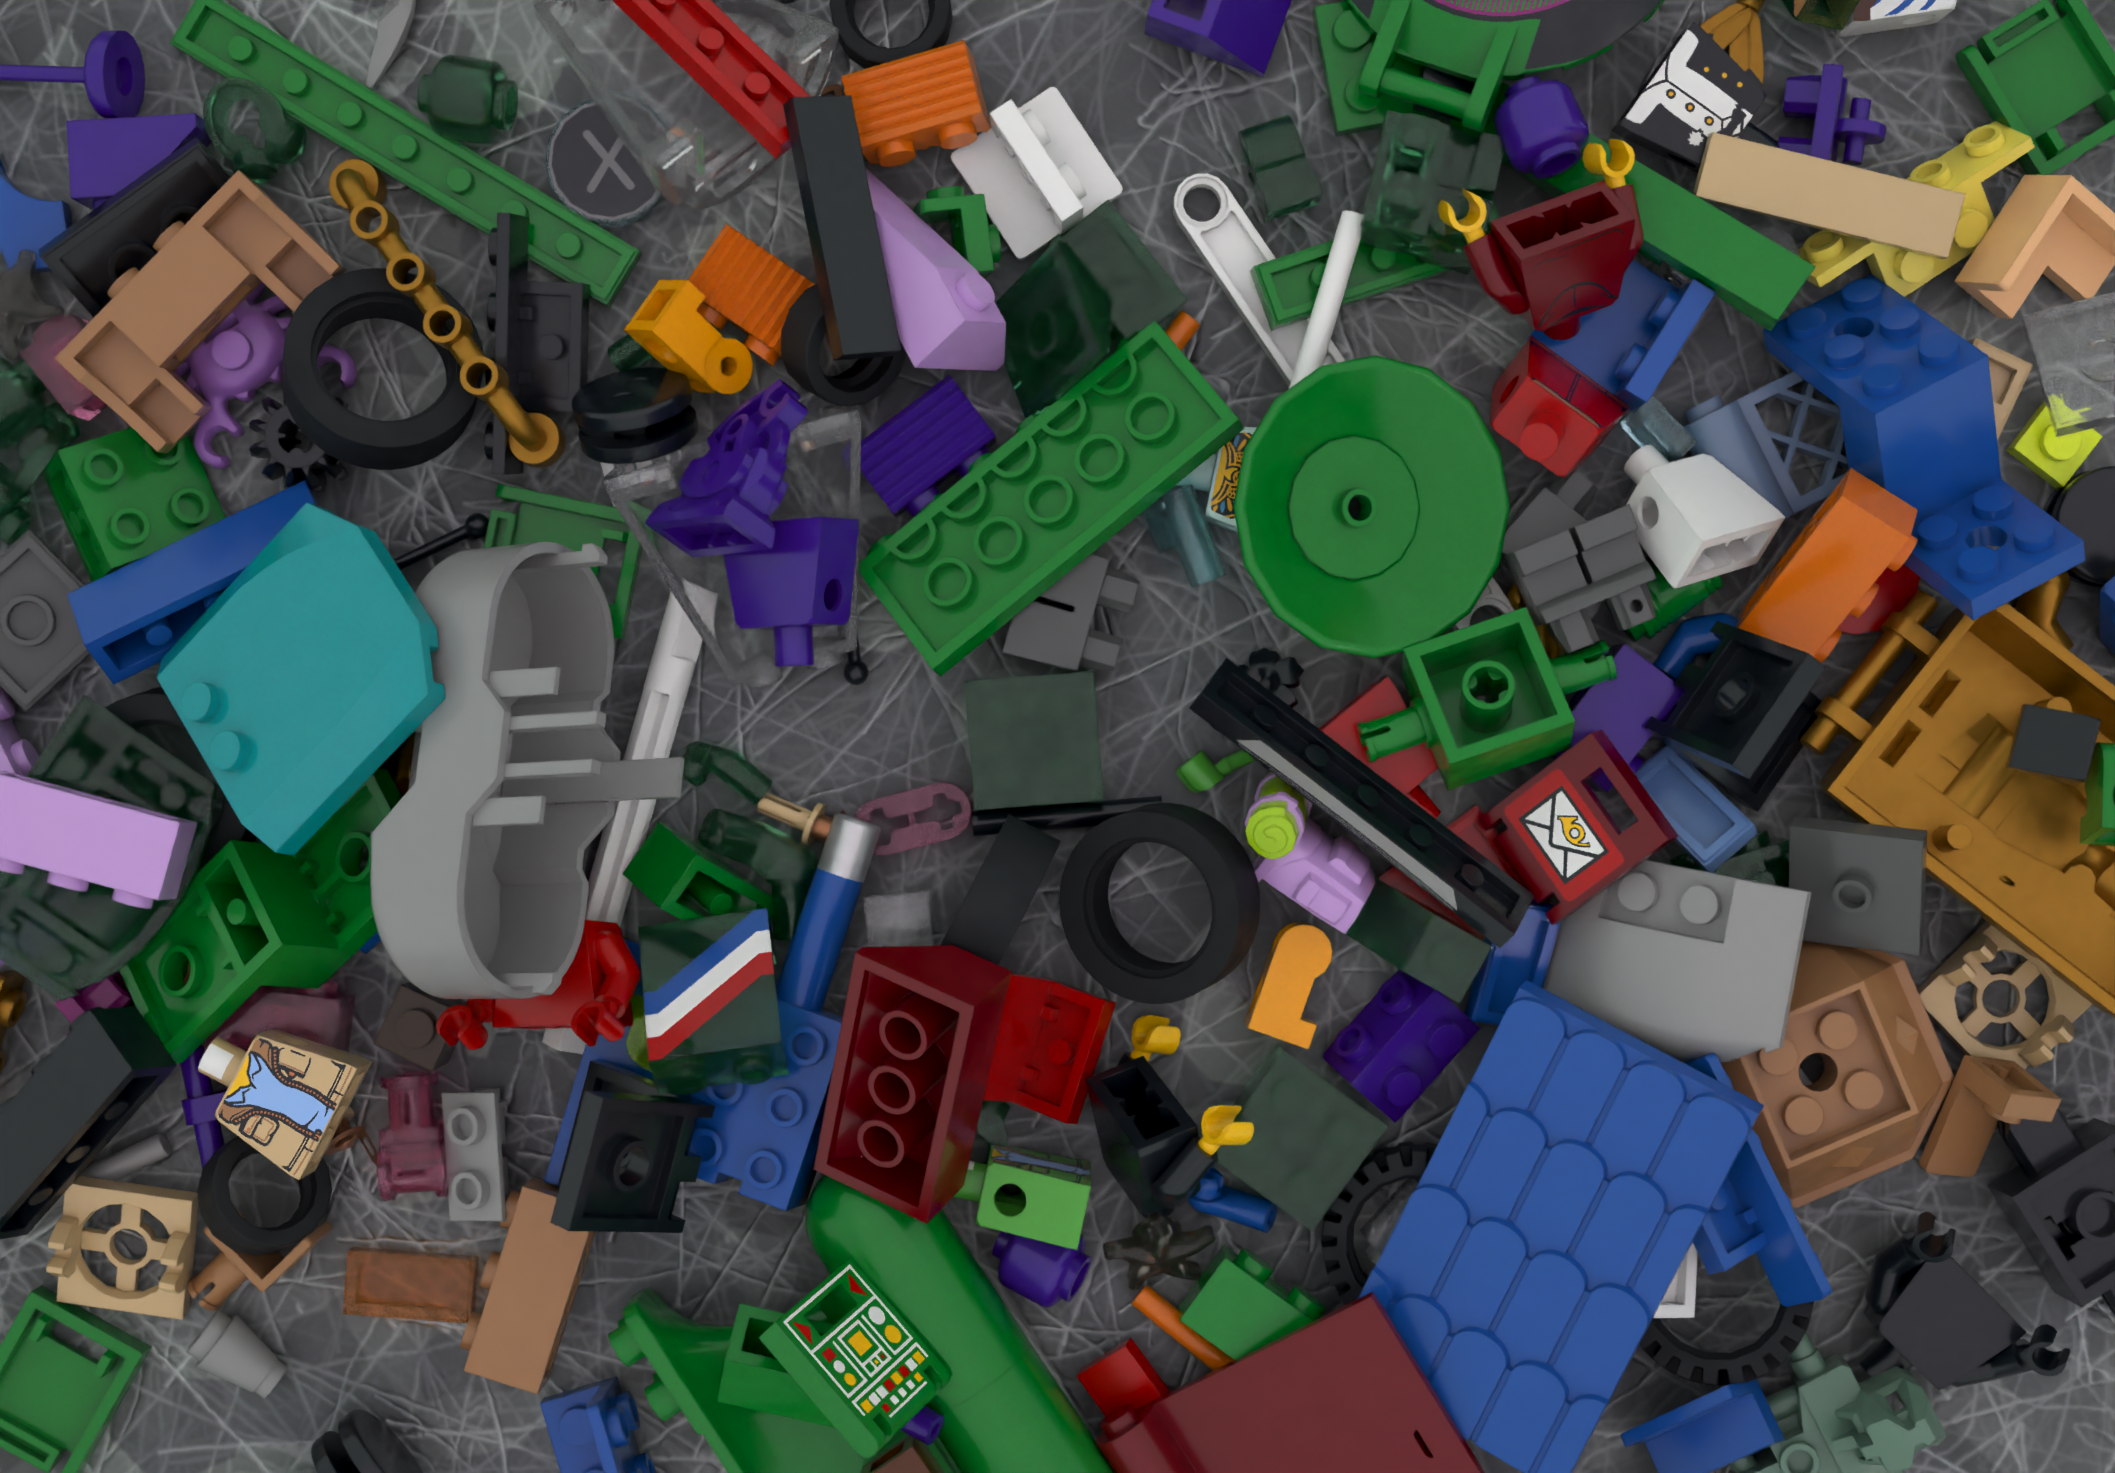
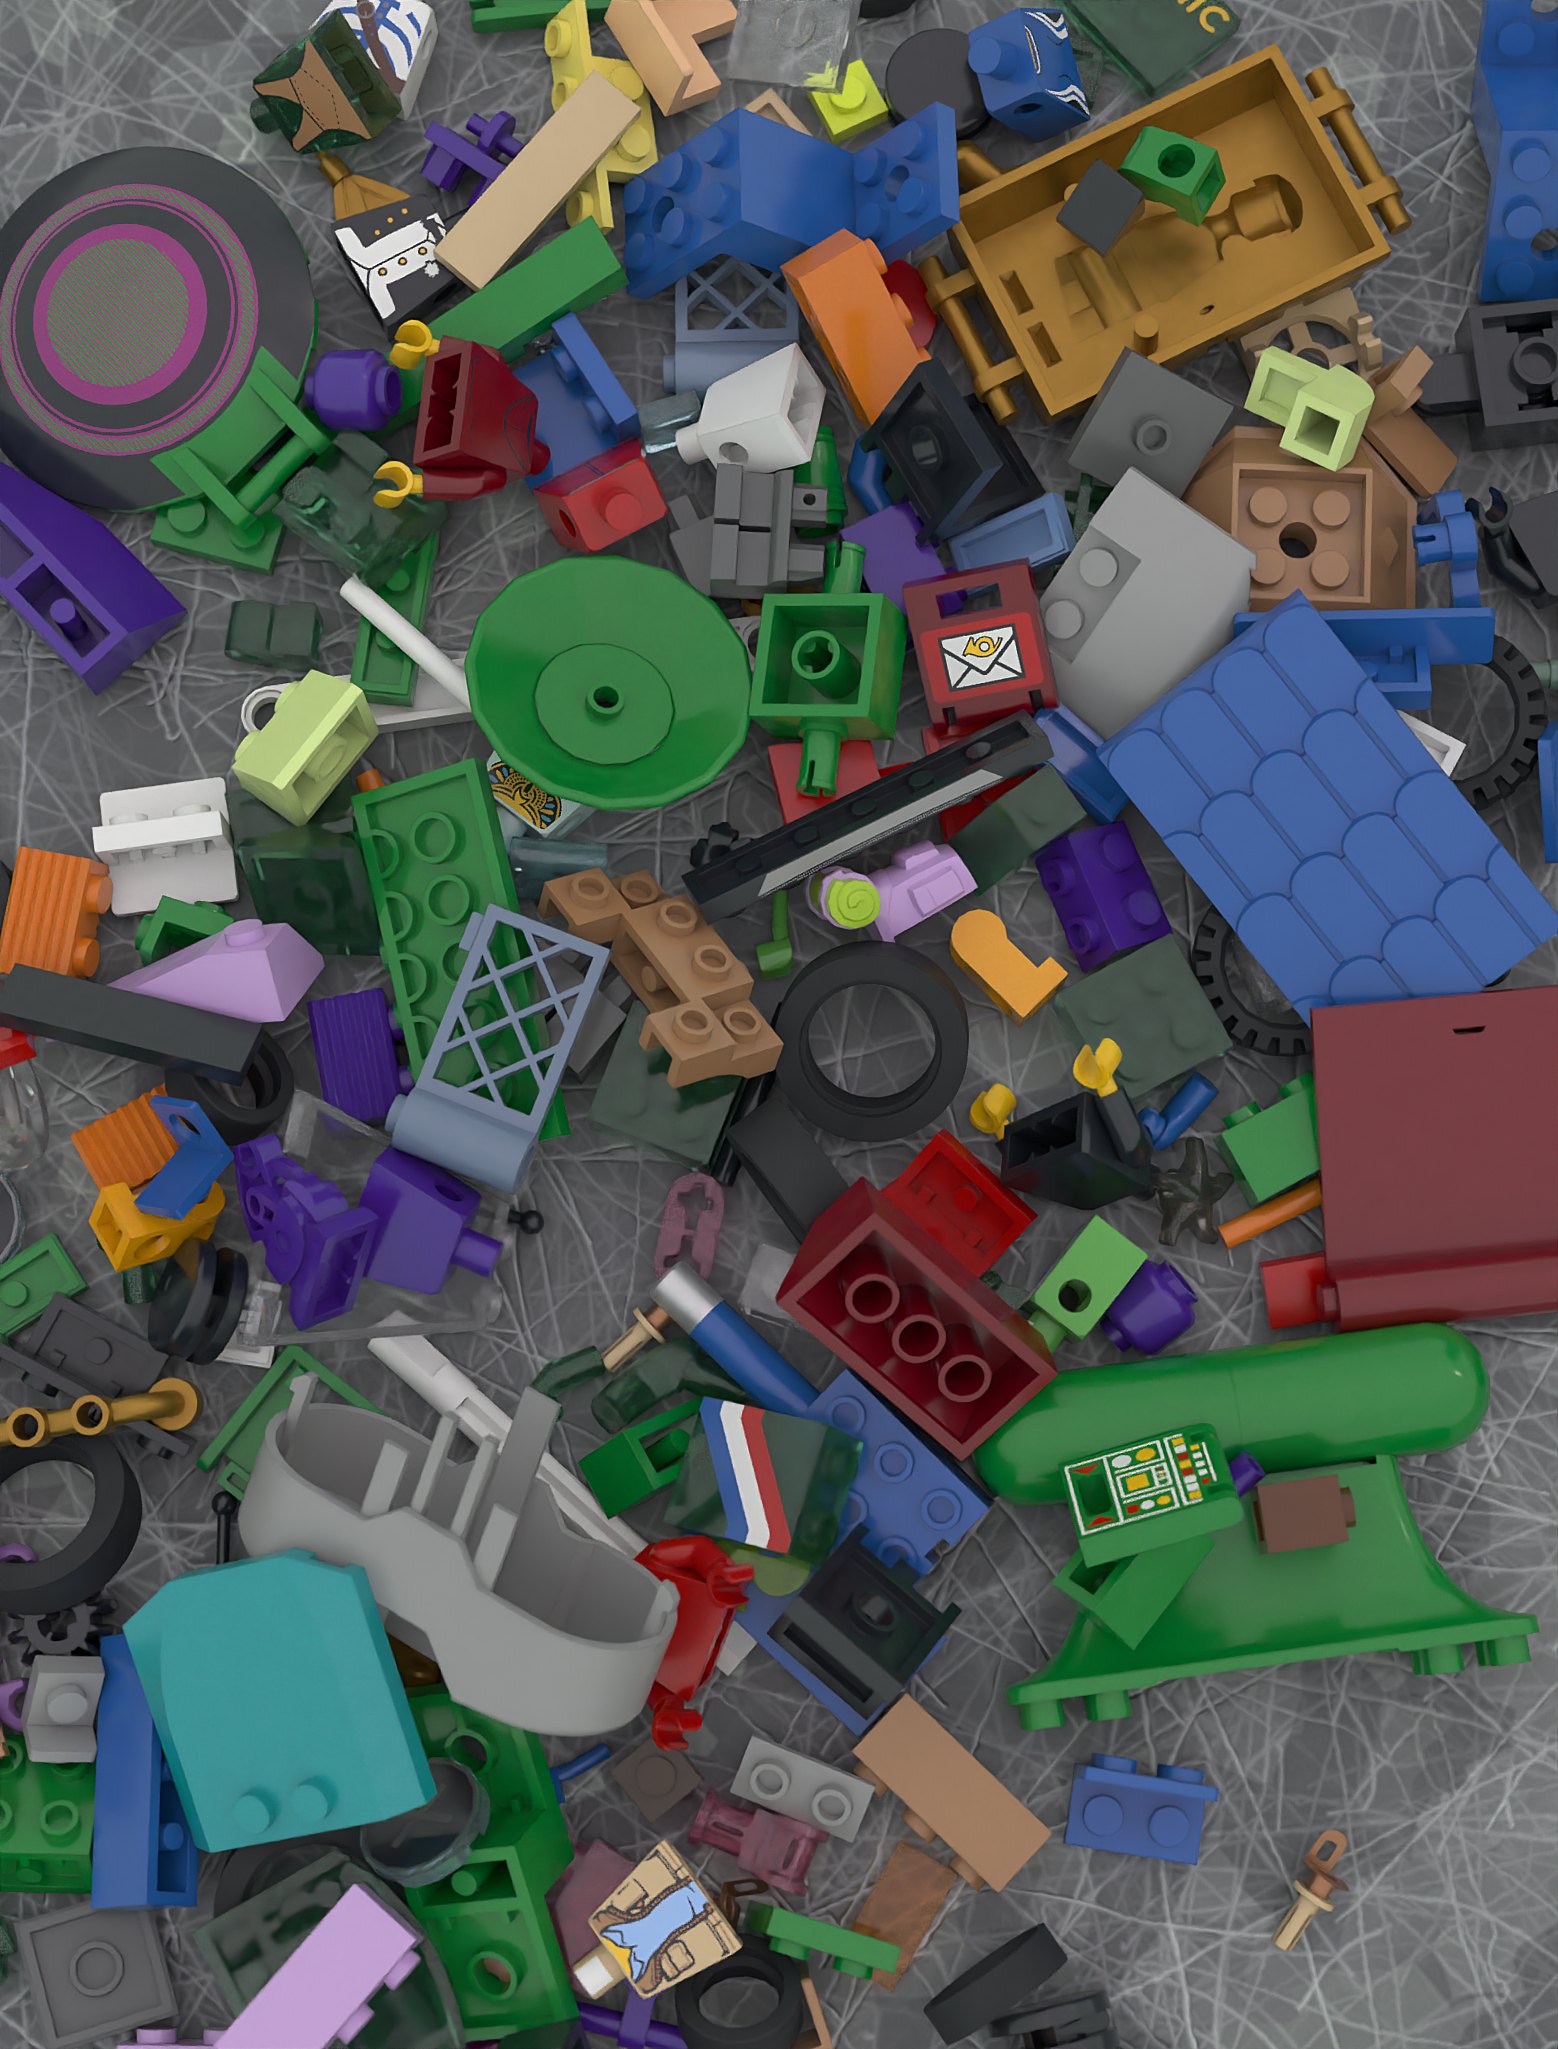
camera: 60 degrees left, 10 degrees down
none -> light grey bracket [21,1655,105,1764]
none -> blue bracket [134,1095,235,1220]
none -> yellowish green slope [232,669,380,830]
none -> tile [359,1757,490,1887]
none -> sand blue piece [385,903,613,1195]
none -> medium nougat bracket [537,867,784,1089]
none -> green wing [742,1900,902,1981]
none -> black tyre [923,1923,1068,2045]
none -> yellowish green brick [1244,345,1375,472]
none -> blue piece [1412,489,1482,608]

